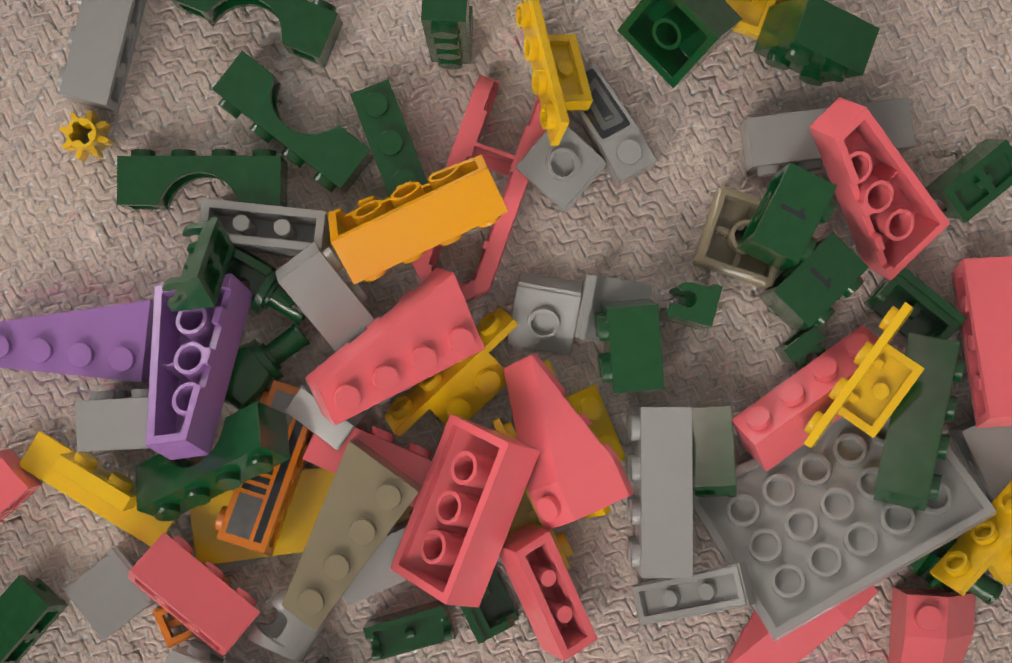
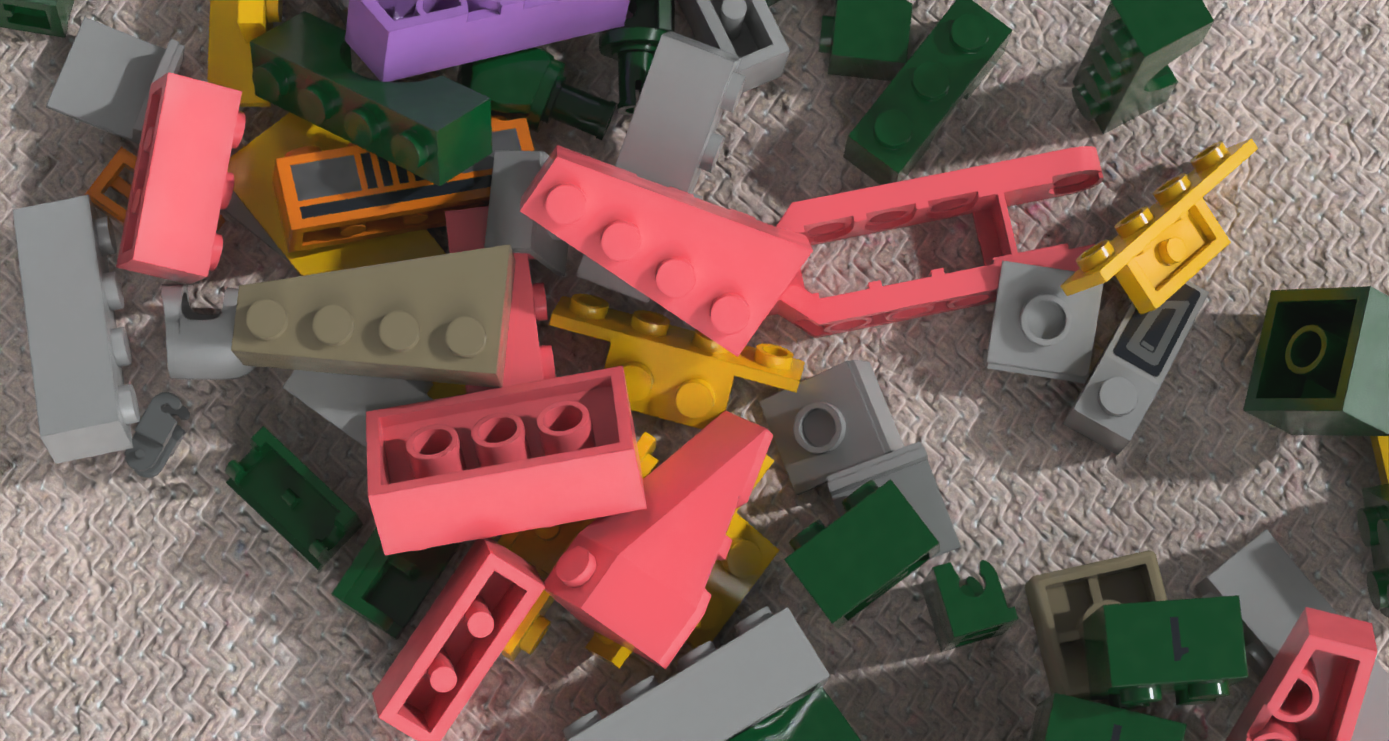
camera: 50 degrees right, 10 degrees down
light orange wedge [328,154,508,285] -> none

